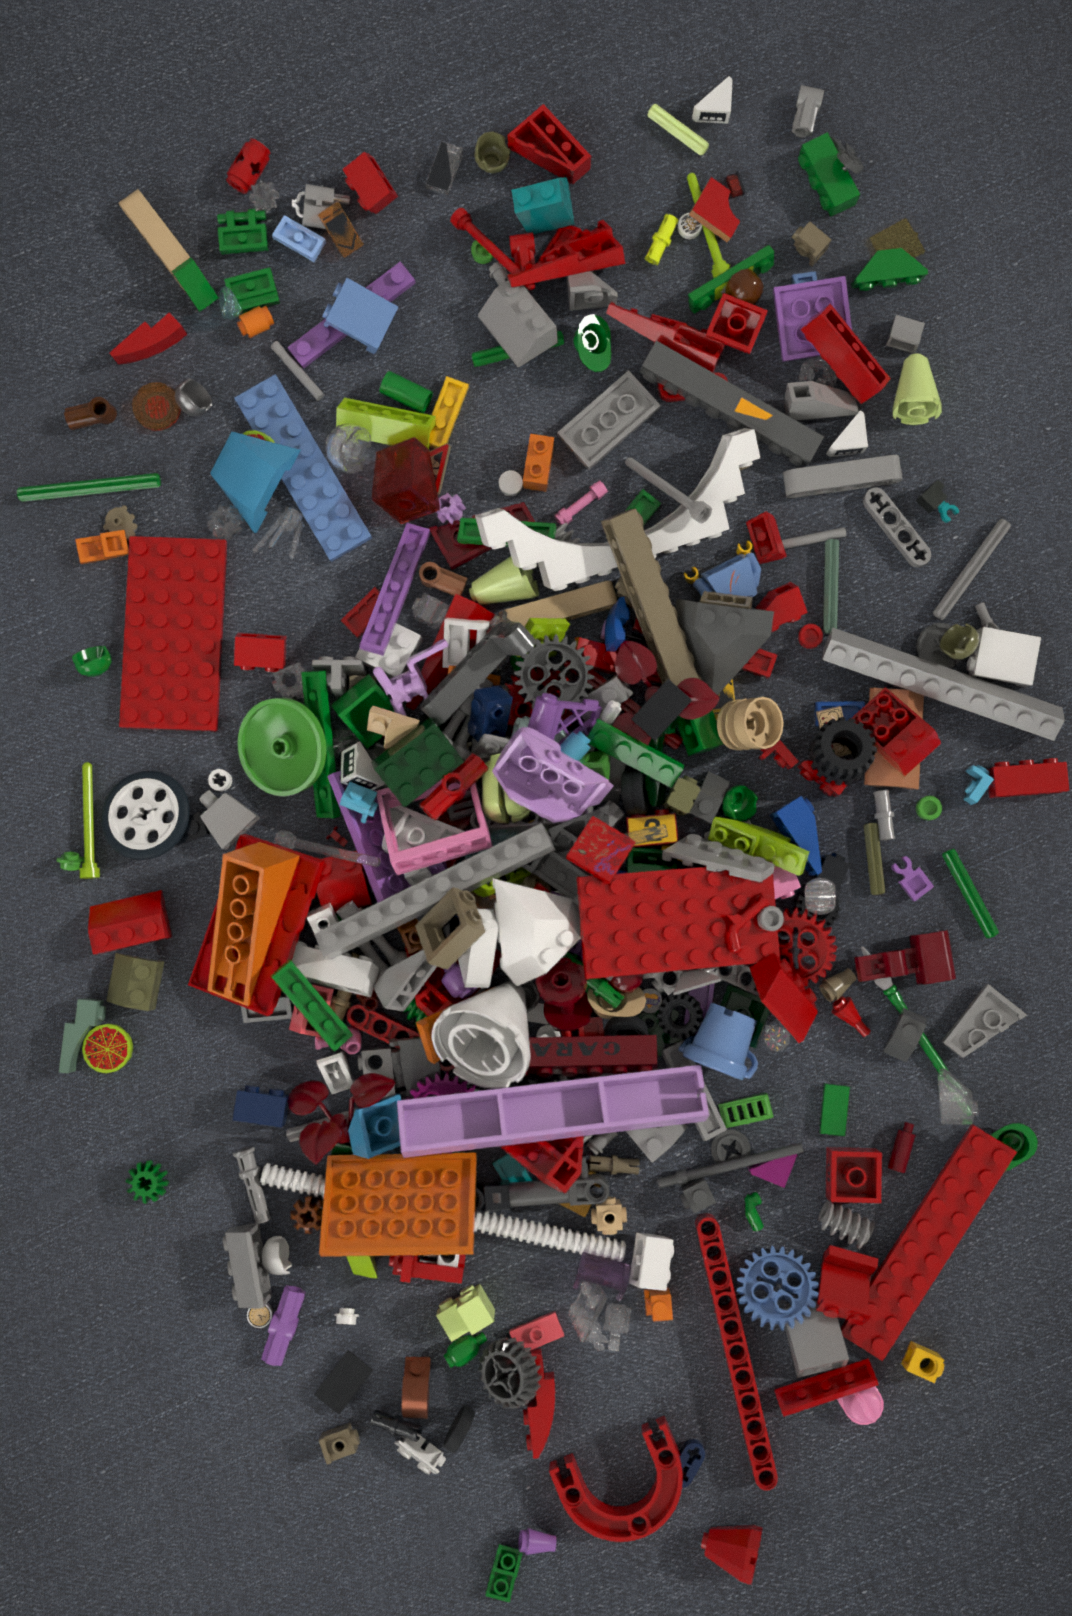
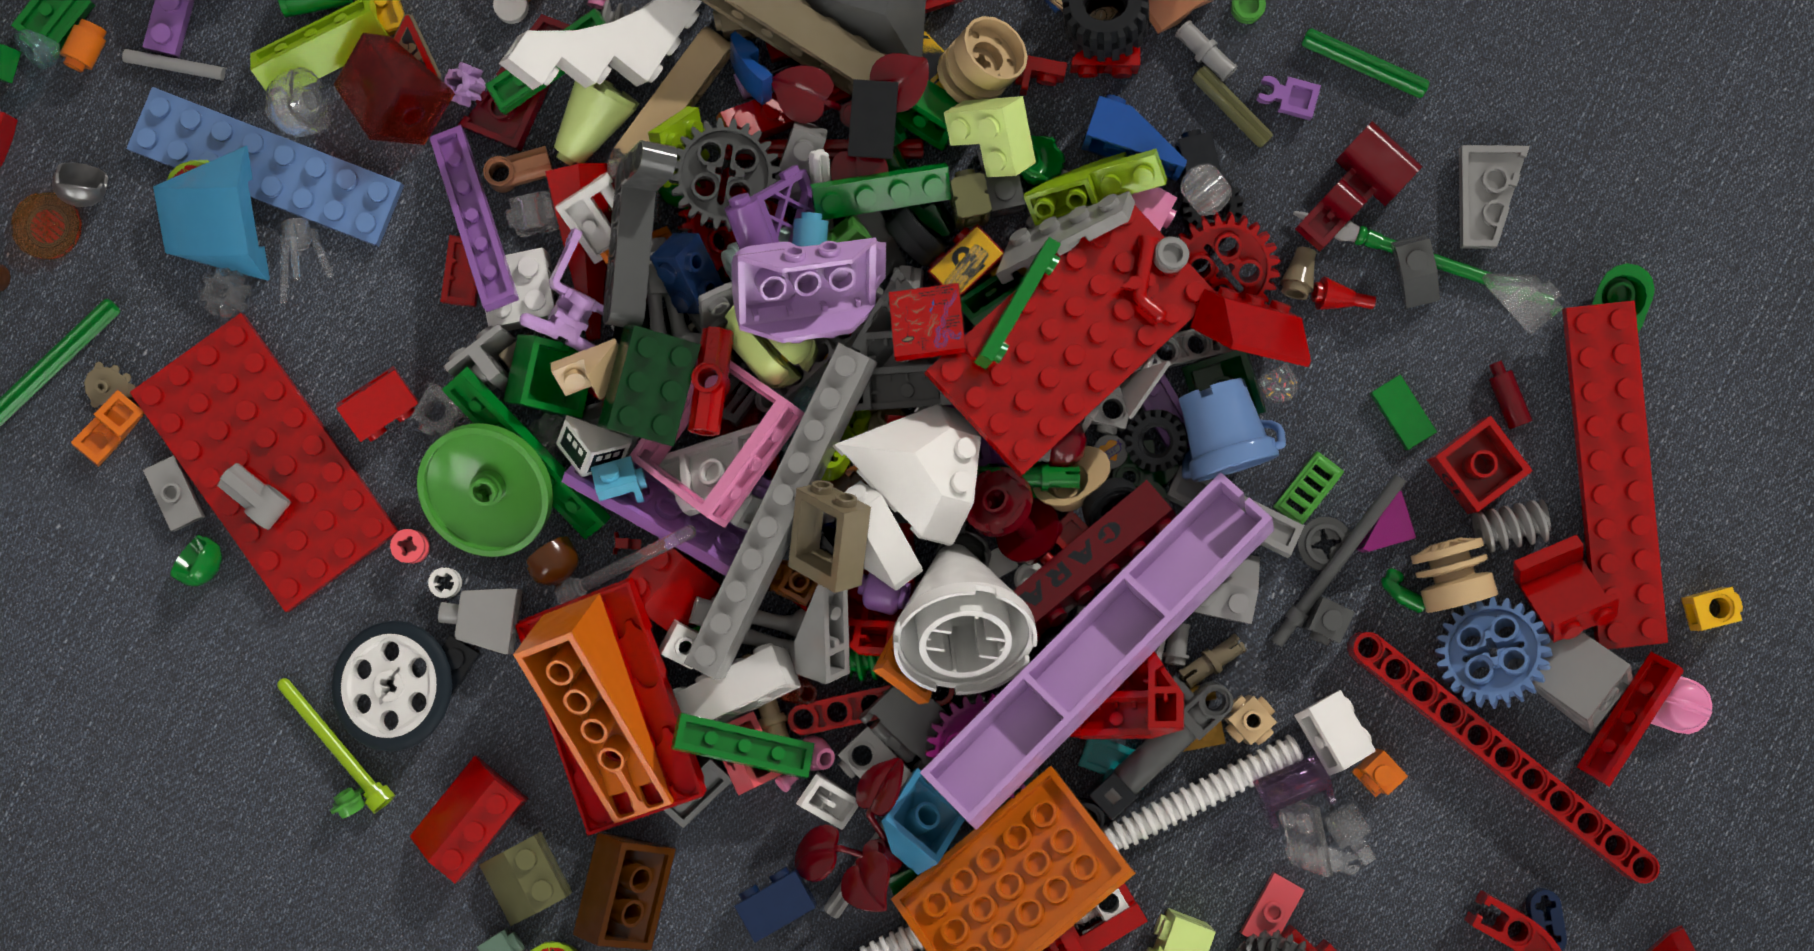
camera: 35 degrees left, 0 degrees up
none -> light grey plate [143,455,205,532]
none -> light grey piece [217,463,291,530]
none -> coral wheel [390,529,430,564]
none -> reddish brown hair [527,536,579,586]
none -> reddish brown slope [573,832,676,950]
none -> yellowish green brick [944,96,1036,177]
none -> green plate [974,237,1061,370]
none -> tan wheel [1410,537,1498,613]

